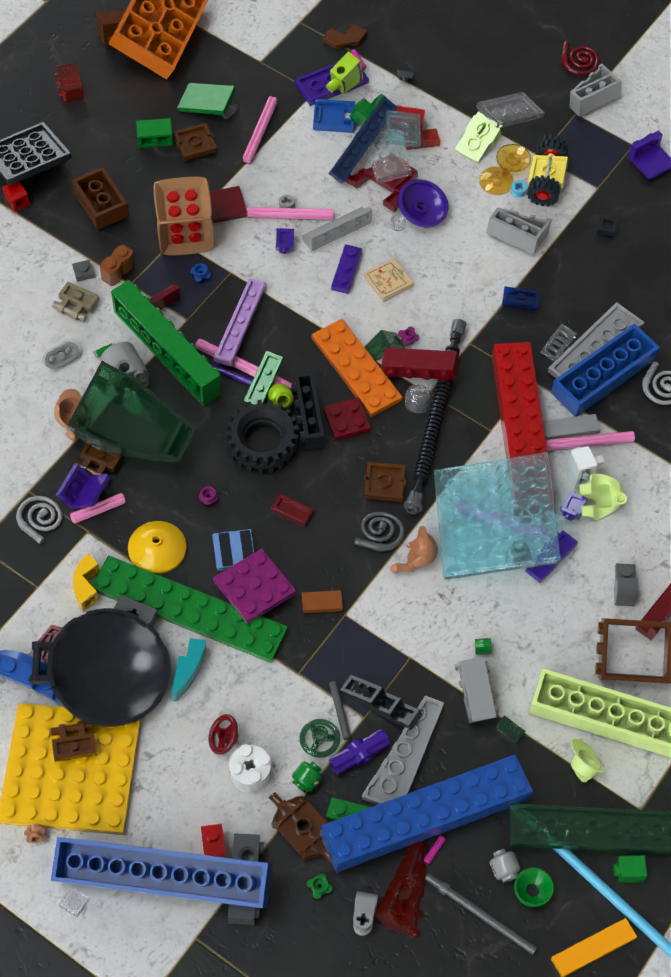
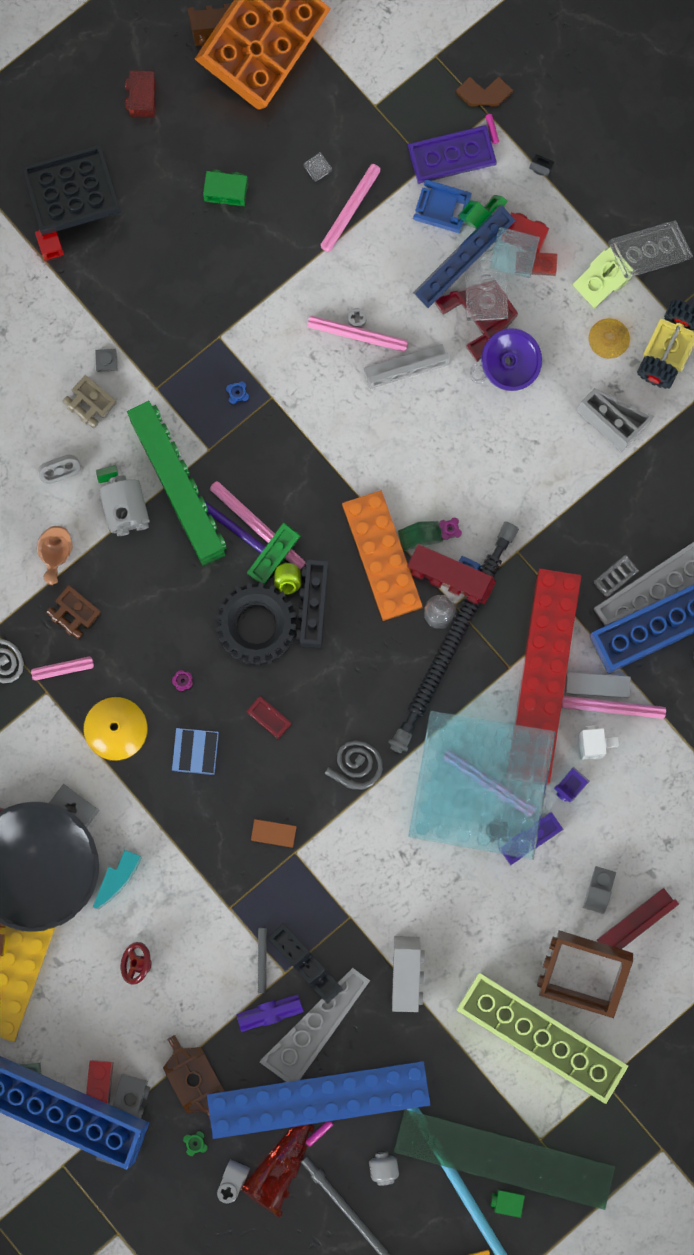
camera: 15 degrees right, 20 degrees up
dark purple bracket [55,464,110,509] -> none
clear green windscreen [67,361,196,463] -> none
reddish brown brick [72,167,129,230] -> none
yellow brick [73,553,100,612] -> none
green plate [92,555,288,663] -> none
dark orange brick [100,244,135,286] -> none
dark red tile [150,284,180,310] -> none
medium nougat piece [153,176,214,256] -> none
reddish brown plate [173,123,217,161] -> none
tile [177,83,236,115] -> none
dark red tile [210,186,247,223] -> none
magenta plate [213,549,296,624] -> none
lavender tile [214,278,266,366] -> none
white brick [229,744,271,793] -> none
dark purple bracket [275,228,294,254] -> none
green head [292,761,323,793] -> none
clear green piece [299,719,340,758] -> none
dark red plate [323,397,371,441] -> none
lime torso [326,52,363,93] -> none
green plate [326,797,370,821] -> none
dark purple plate [331,244,362,294] -> none
tan tile [364,258,413,301] -> none
reddish brown plate [364,462,406,502] -> none
nougat piece [390,526,438,573] -> none
green hose [474,638,492,655] -> none
clear yellow dish [496,144,531,172] -> none
clear green piece [496,715,526,744] -> none
clear blue plate [502,286,540,310] -> none
medium azure bush [511,180,527,198] -> none
green piece [514,867,554,907] -> none
yellowish green piece [571,738,605,782] -> none
yellowish green piece [574,473,627,521] -> none

